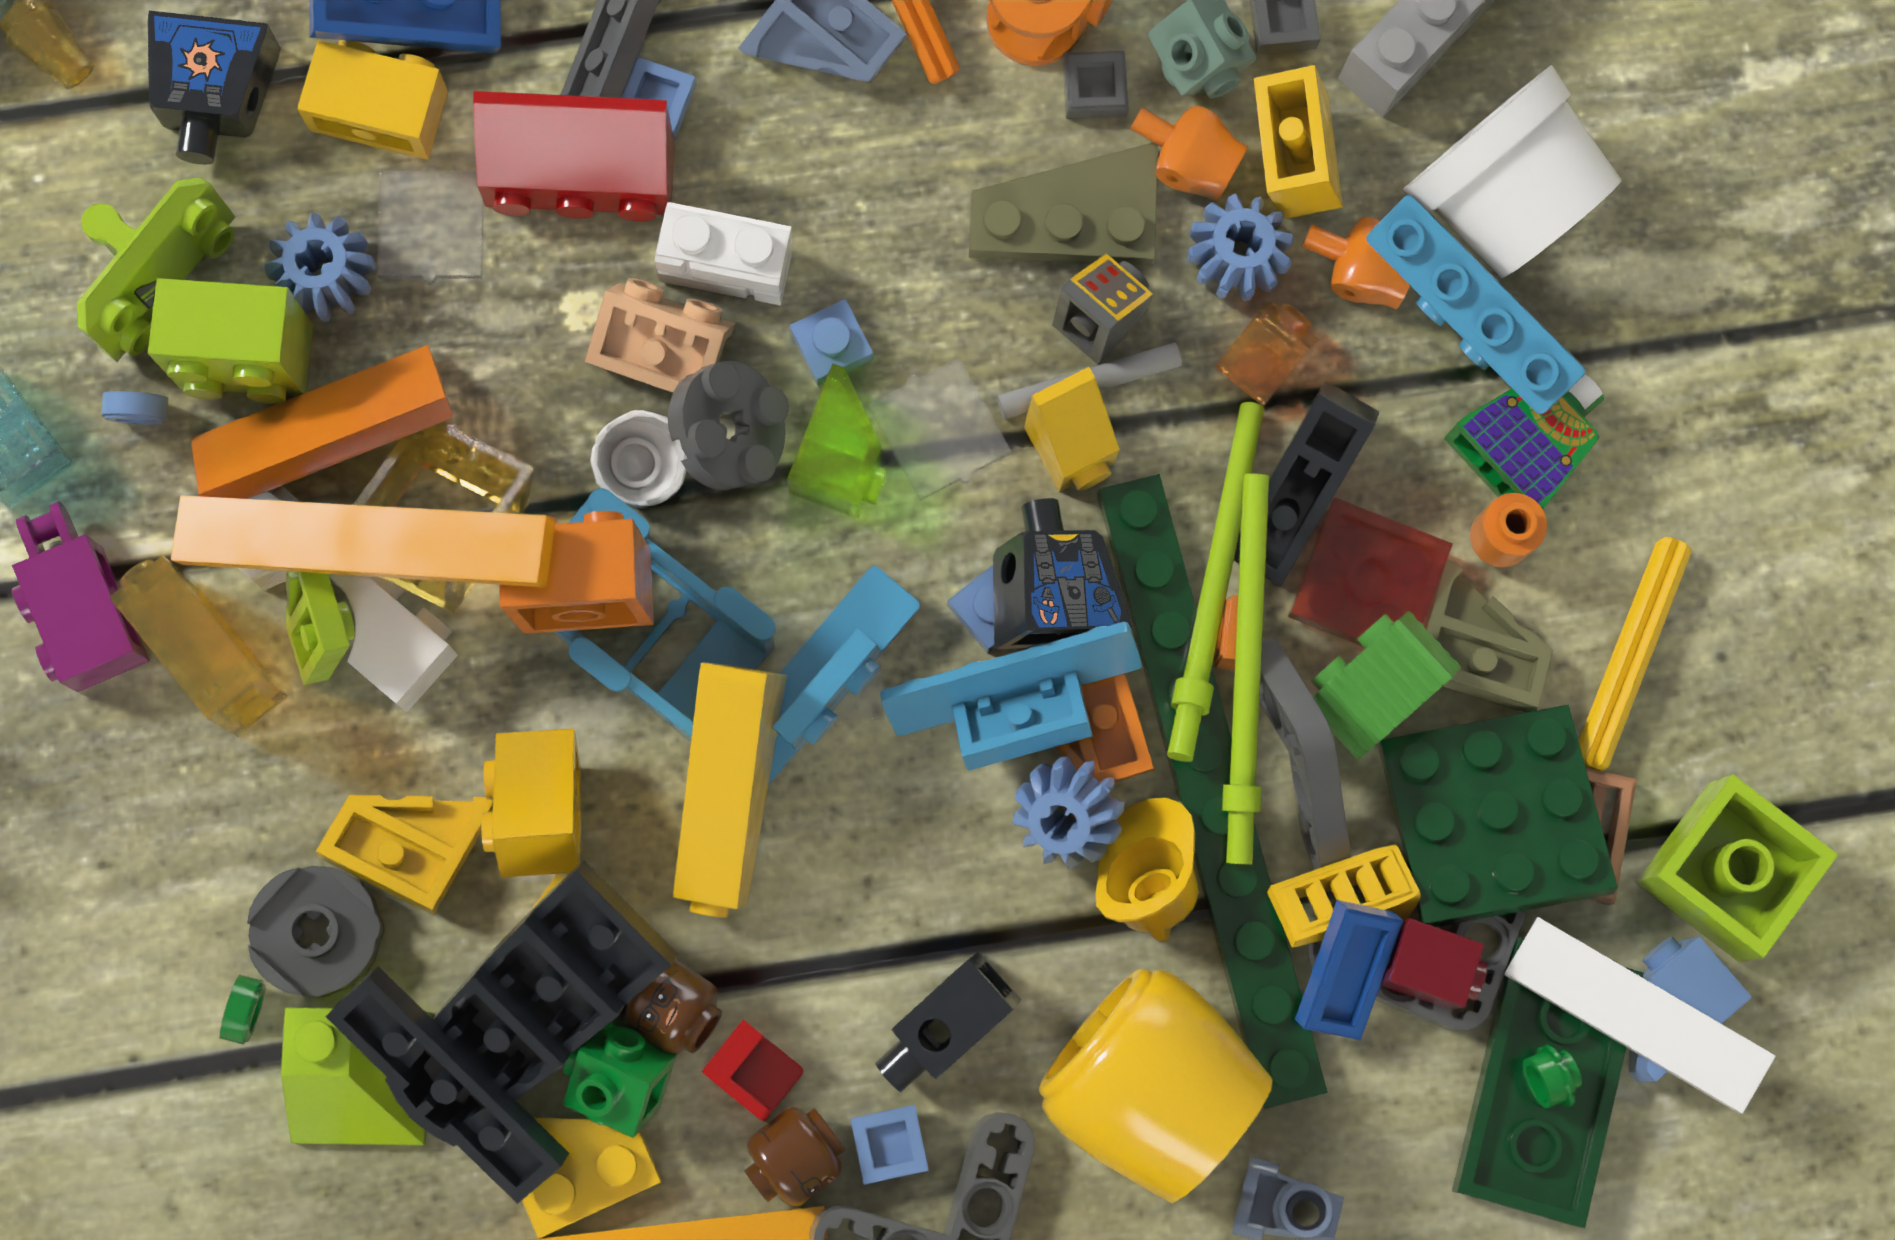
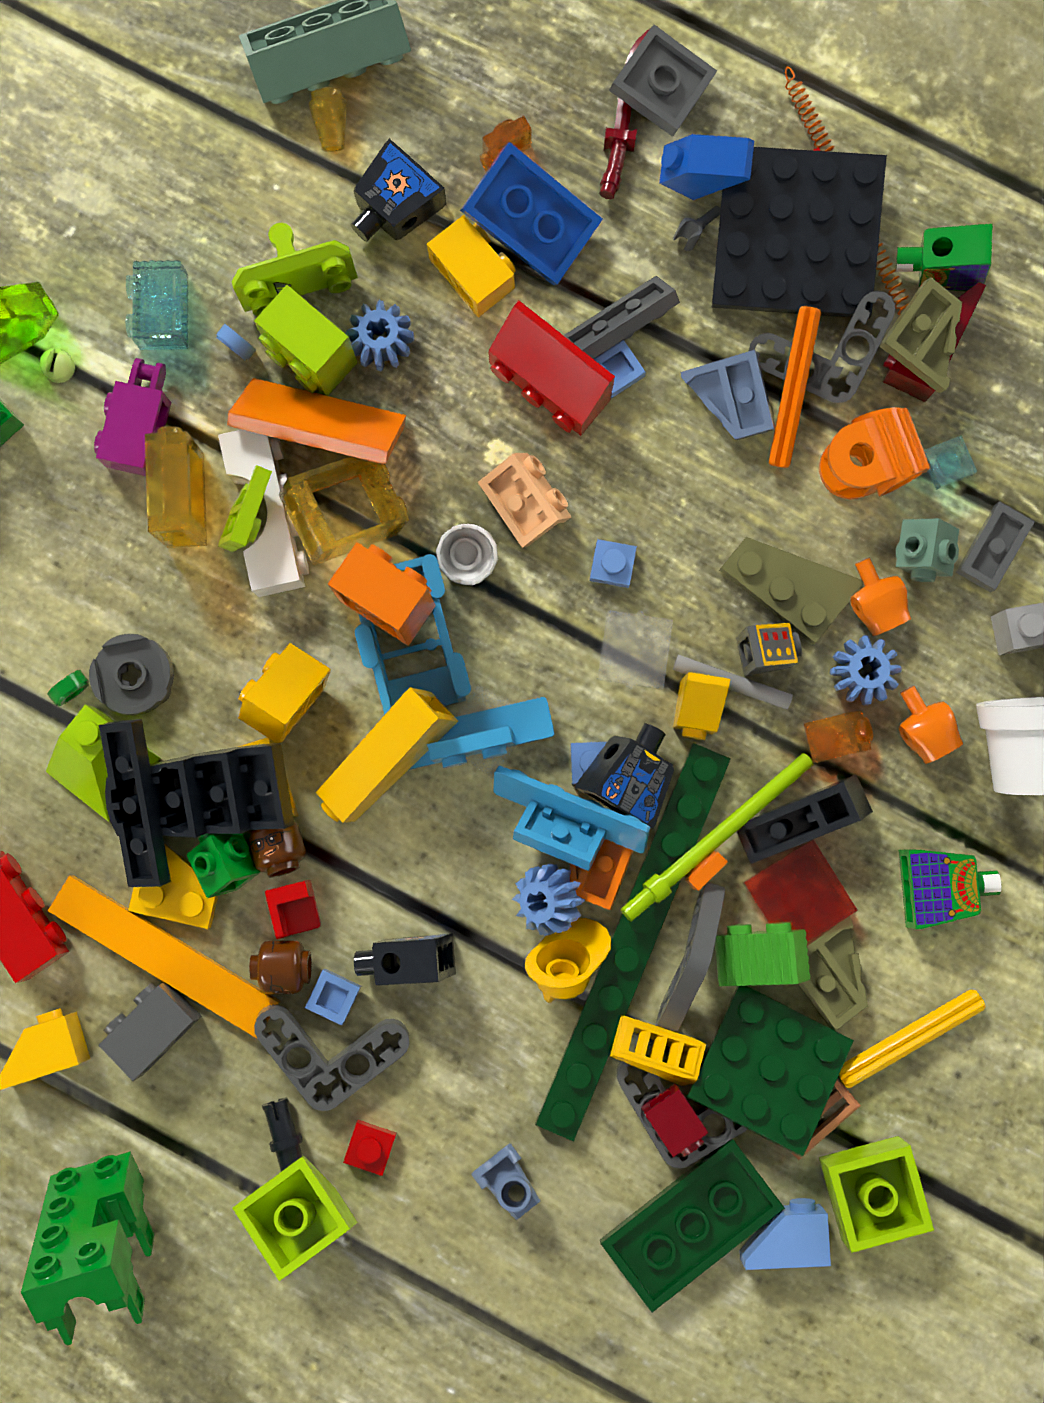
camera: 50 degrees right, 5 degrees up
light orange tile [171,496,555,588] -> none
yellow wing [316,795,493,916] -> none
clear piece [377,165,484,285] -> none
white brick [654,202,793,306] -> none
dark grey plate [668,361,789,490] -> none
clear neon green slope [787,363,889,519] -> none
yellow piece [1039,969,1273,1203] -> none
dark grey tile [1062,51,1129,119] -> none
lime bar [1222,474,1269,864] -> none
yellow brick [1254,65,1343,219] -> none
blue tile [1295,900,1404,1040] -> none
dark azure bracket [1366,195,1586,414] -> none
orange brick [1470,493,1547,567] -> none
white tile [1504,917,1776,1114] -> none
green plate [1523,1045,1582,1108] -> none

